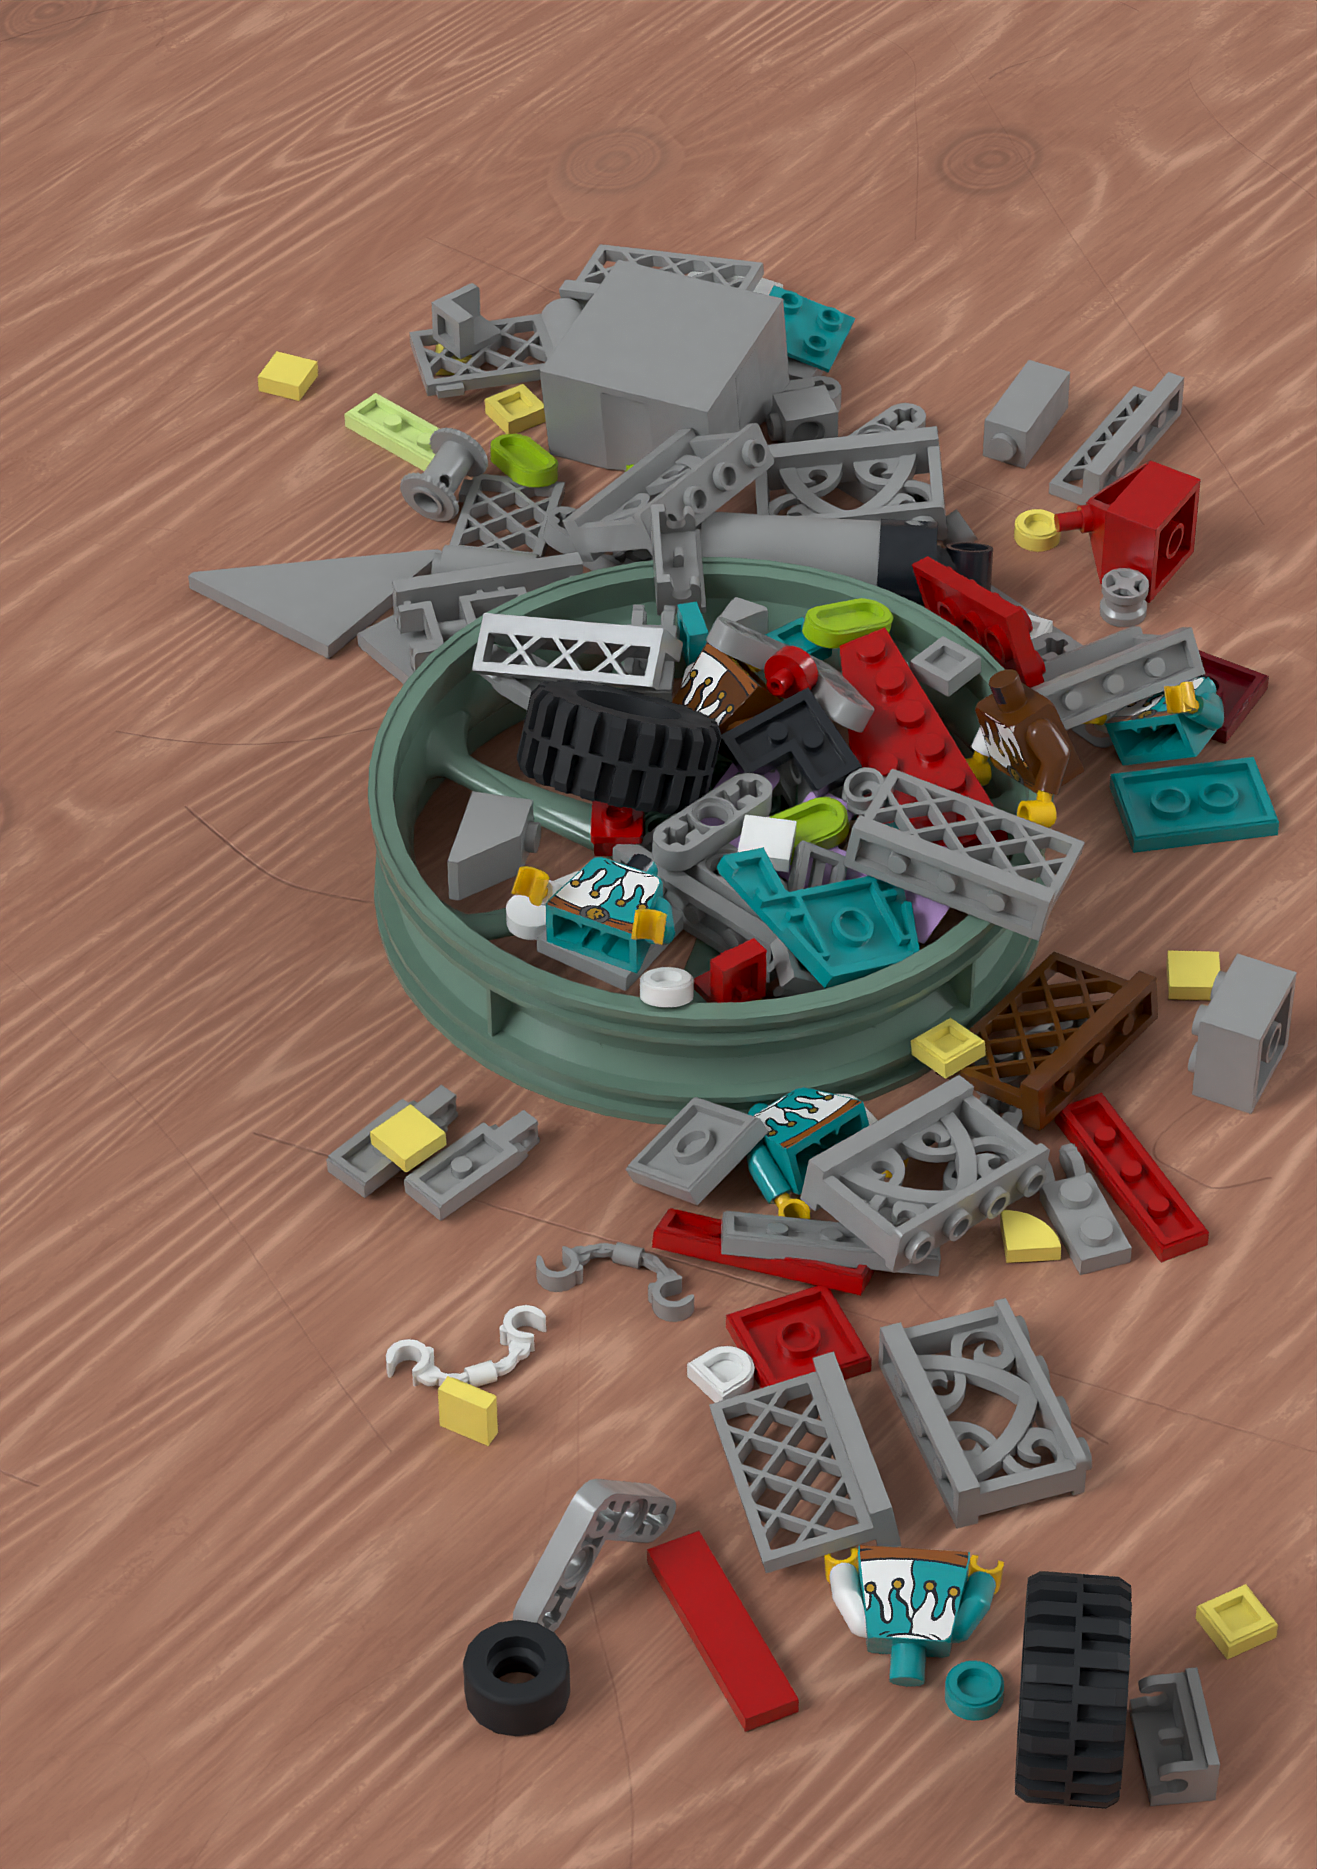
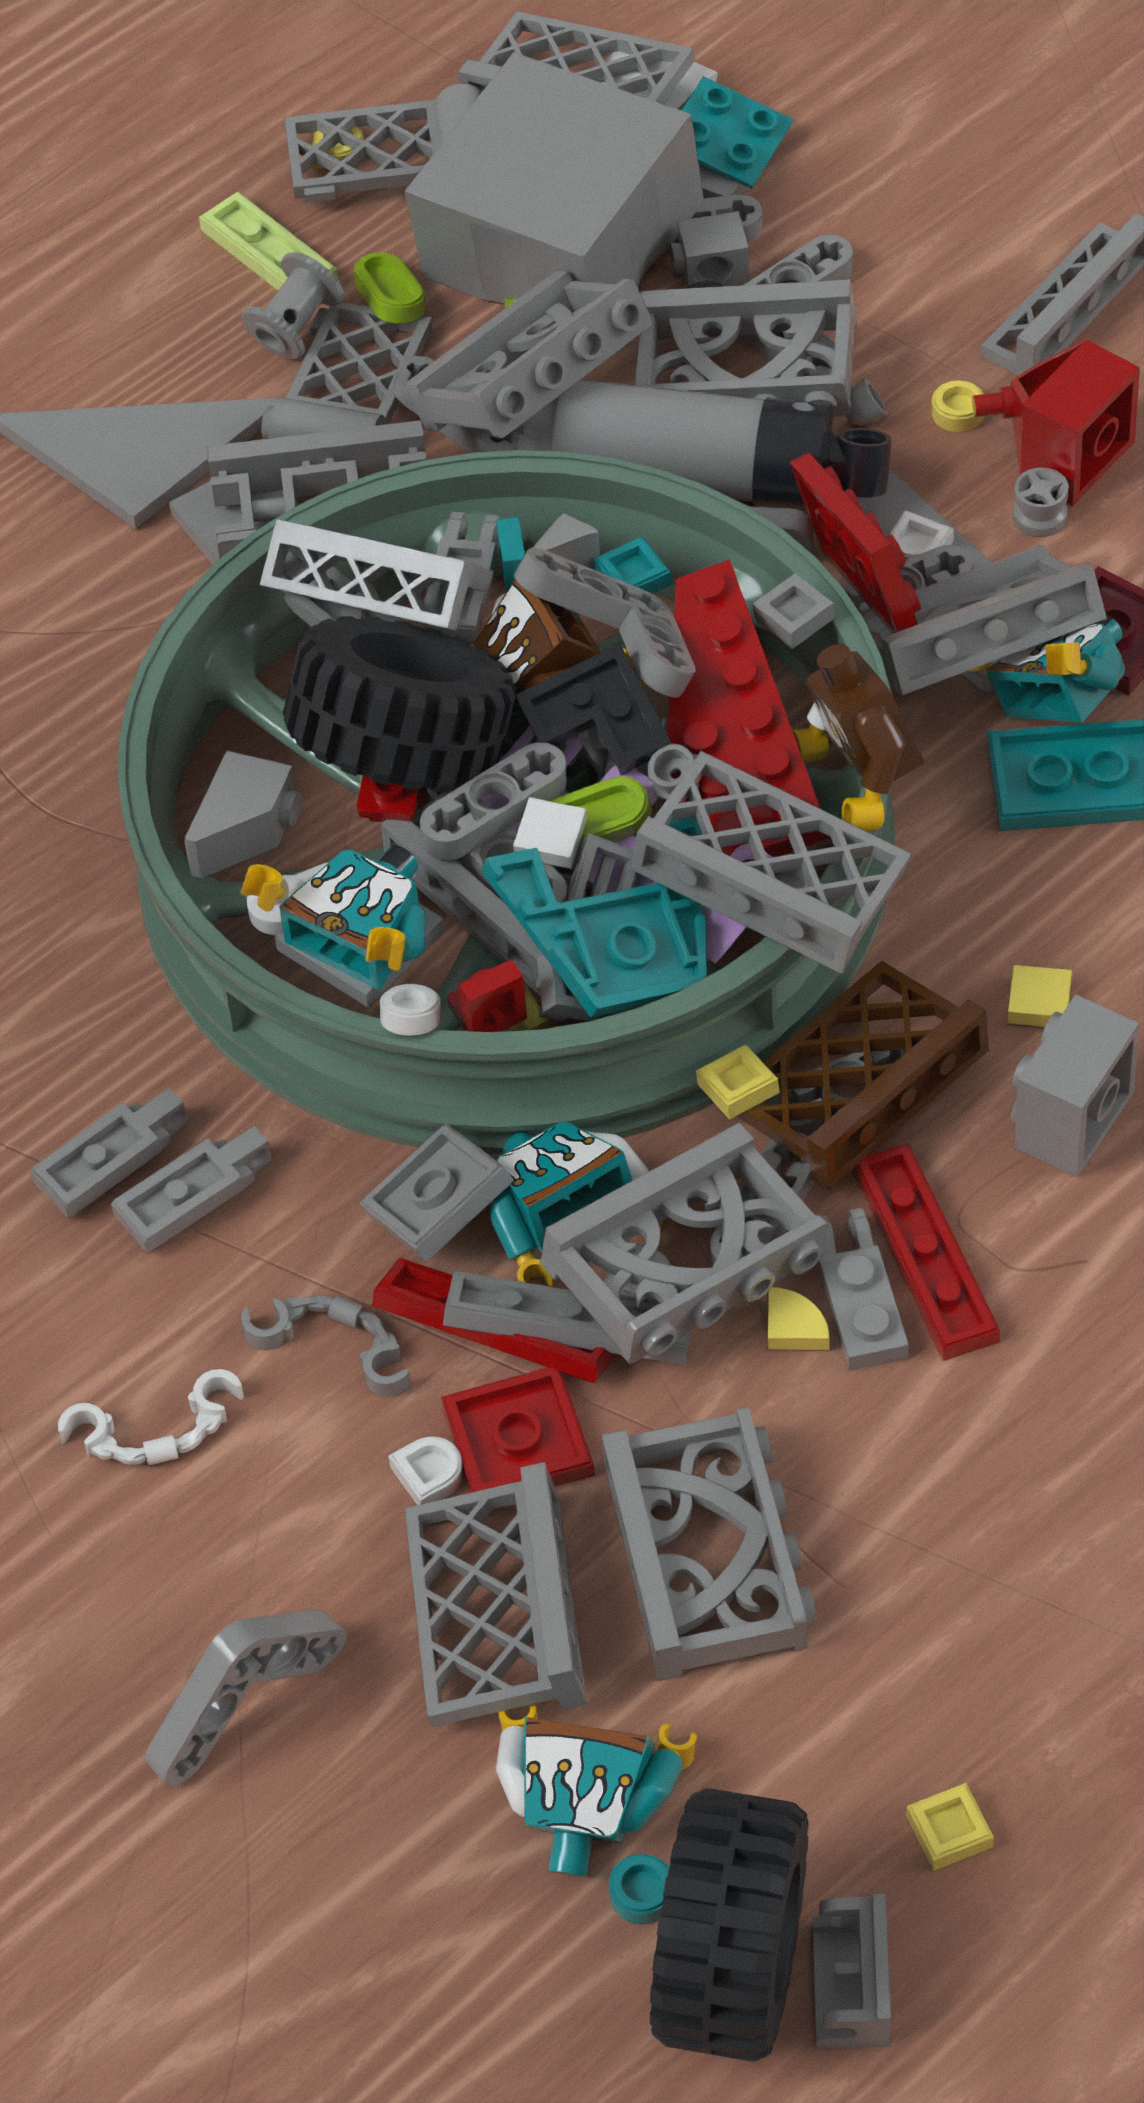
camera: 10 degrees right, 10 degrees up
light yellow tile [258,351,318,401] -> none
light yellow tile [370,1104,447,1173] -> none
light grey panel [432,283,501,359] -> none
light yellow tile [438,1376,498,1446] -> none
black tyre [463,1620,570,1737] -> none
light yellow tile [485,384,546,434] -> none
red tile [647,1530,799,1732] -> none
light grey hinge [651,504,706,615] -> none
red tile [764,646,818,699] -> none
lime tile [802,598,893,649] -> none
light grey brick [983,360,1070,469] -> none

